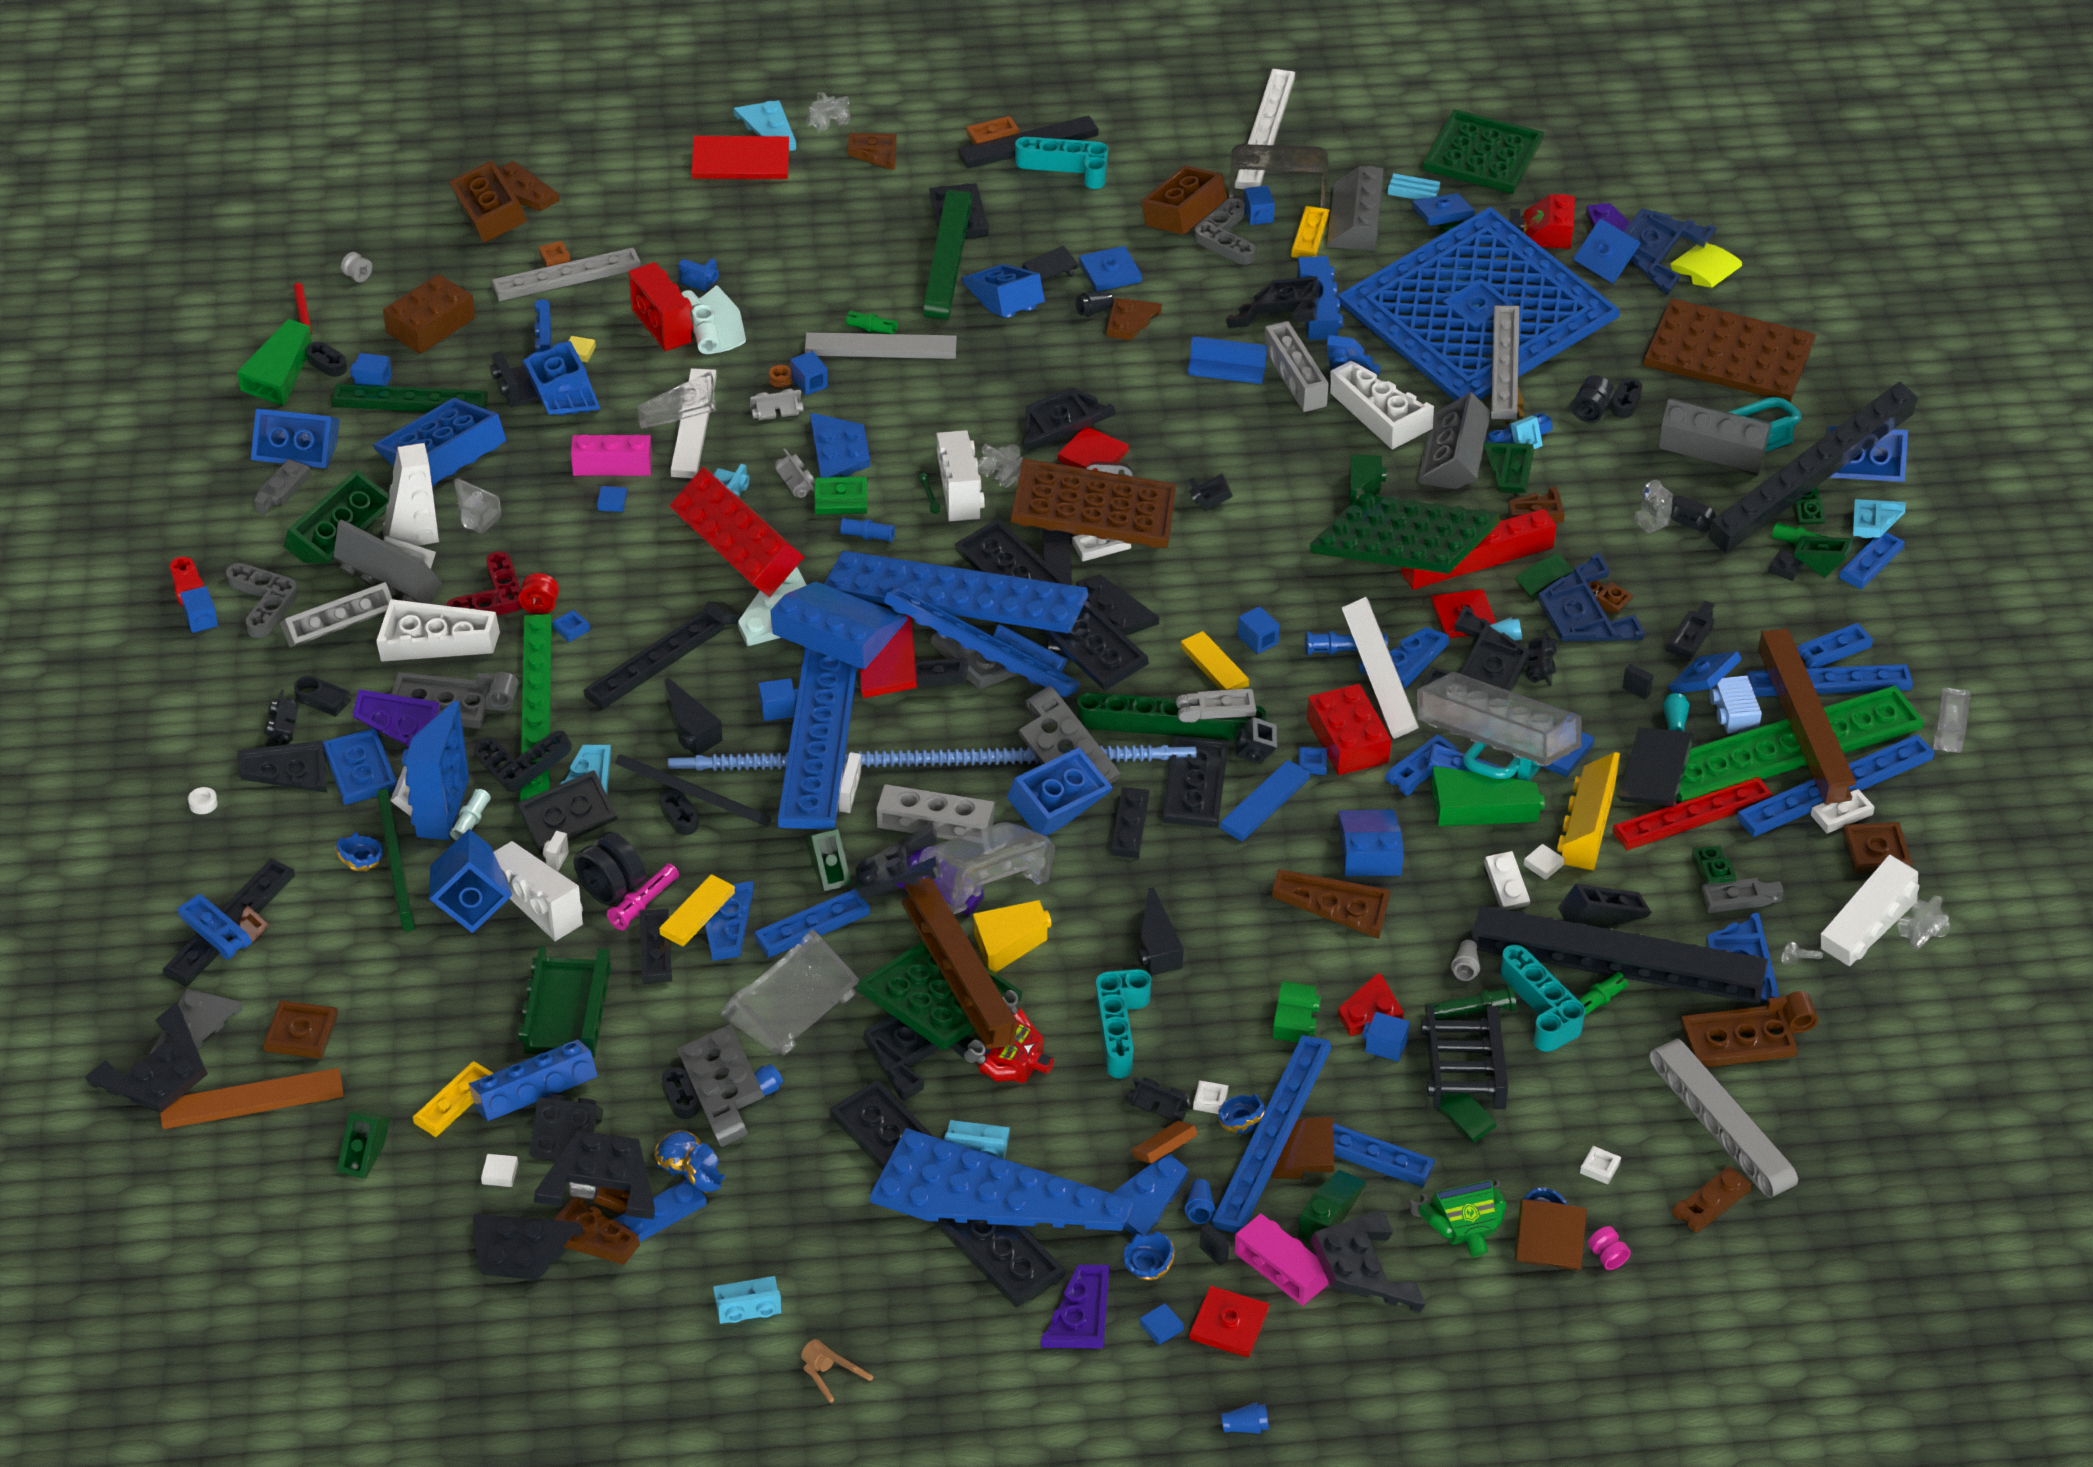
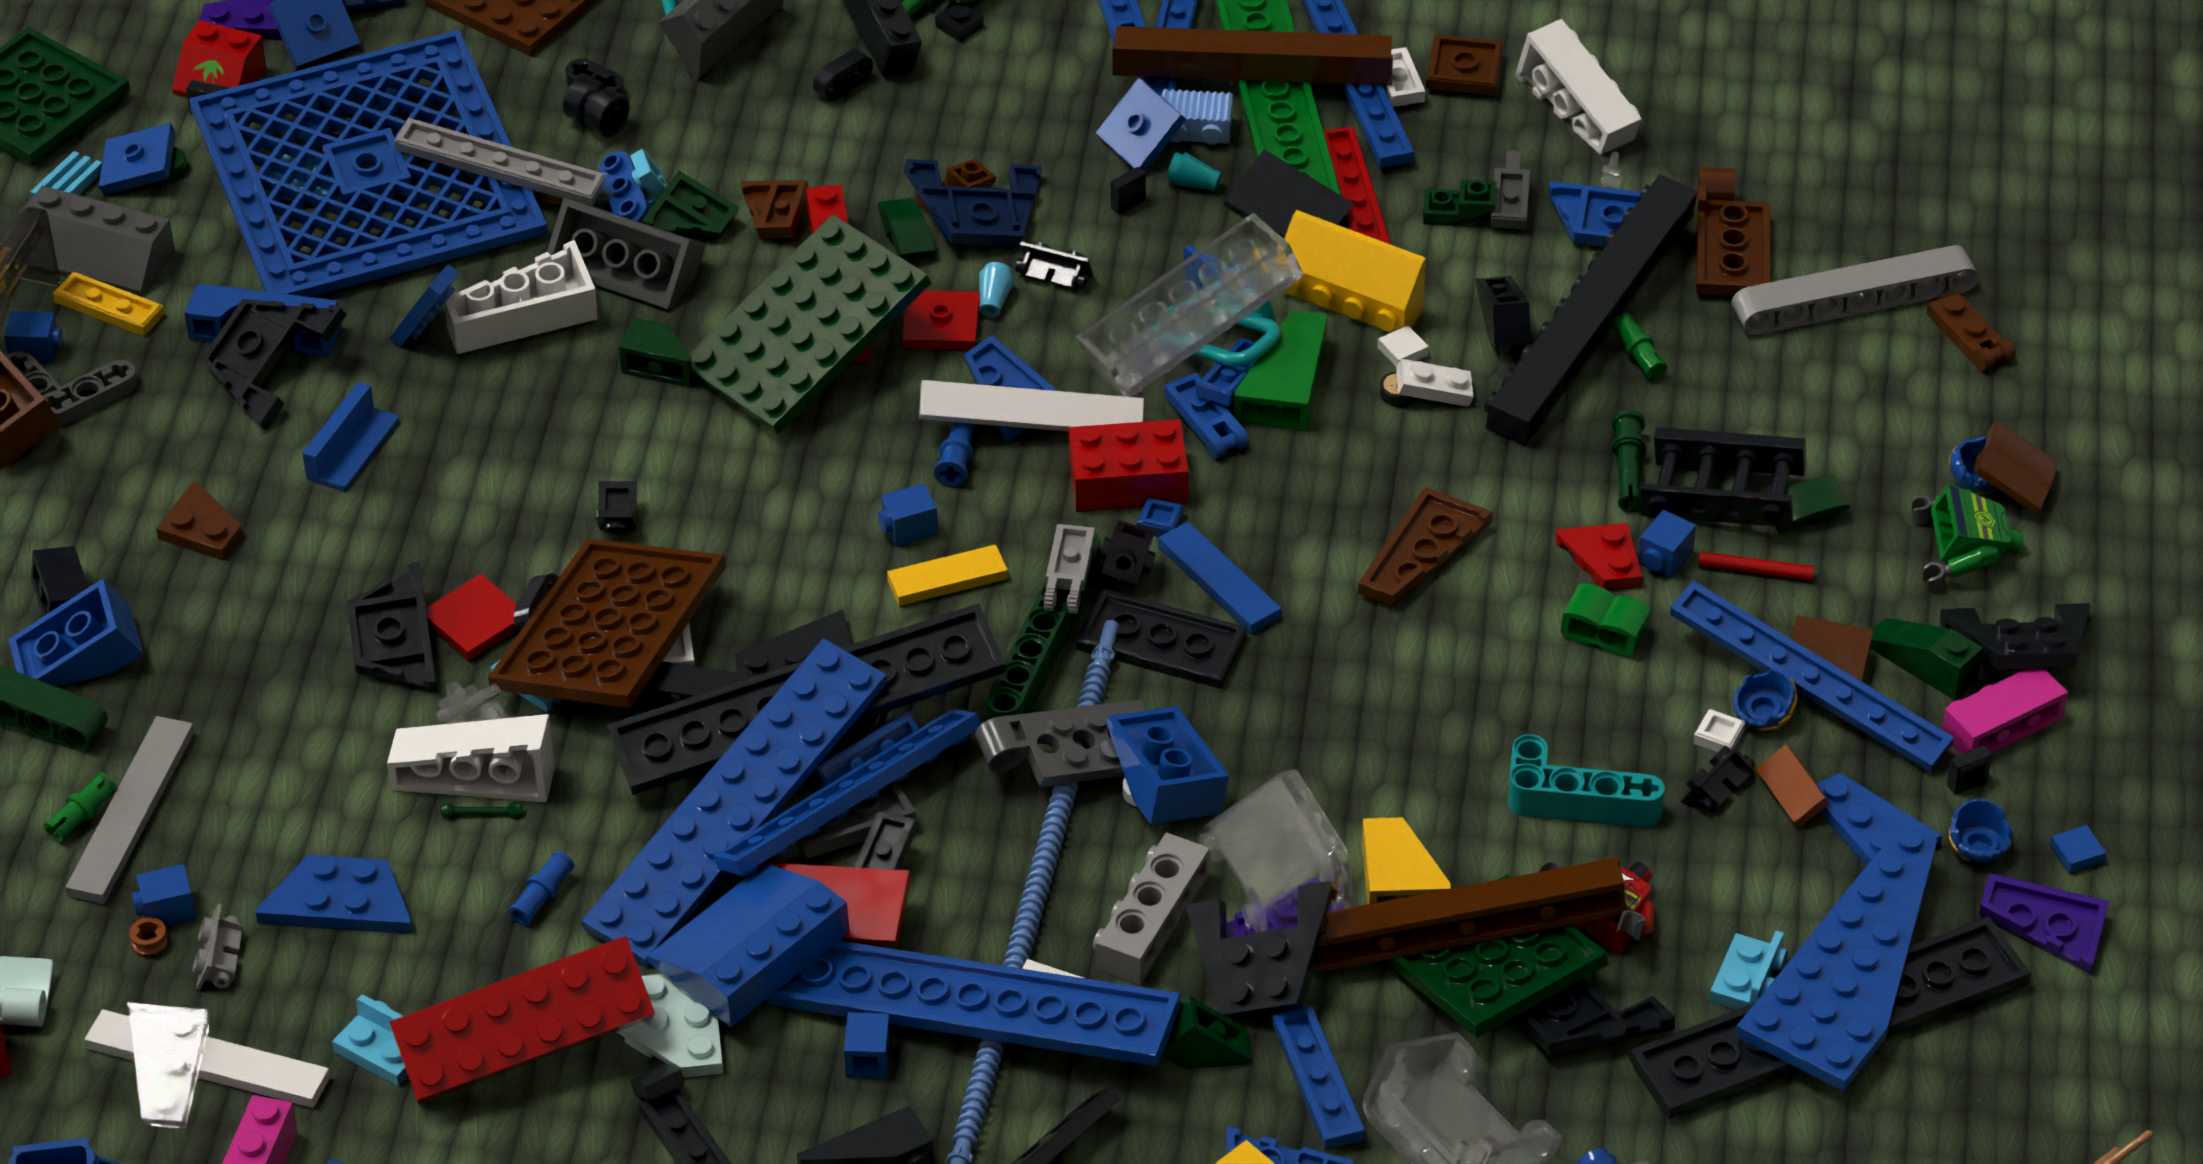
camera: 75 degrees left, 0 degrees up
light grey hinge [775,448,815,498] -> none
green plate [815,477,868,515] -> none
black cone [1075,293,1114,317] -> none
blue plate [1079,246,1142,292] -> none
black plate [1111,787,1150,859] -> none
black slope [1137,887,1184,976] -> none
blue cone [1185,1179,1215,1224] -> none
red plate [1190,1286,1270,1358] -> none
light grey brick [1264,321,1329,412] -> none
blue tile [1333,1123,1435,1188] -> none
blue slope [1338,809,1404,876] -> none
black wing [1423,606,1530,698] -> none
light grey cone [1451,940,1480,981] -> none
teal beam [1500,945,1585,1052] -> none
white tile [1580,1146,1621,1185] -> none
dark pink wheel [1588,1226,1631,1270] -> none
clear leg [1634,480,1673,534] -> none
black hinge [1666,601,1715,661] -> none
clear hips [1897,895,1950,949] -> none
none -> red bar [1698,551,1814,581]

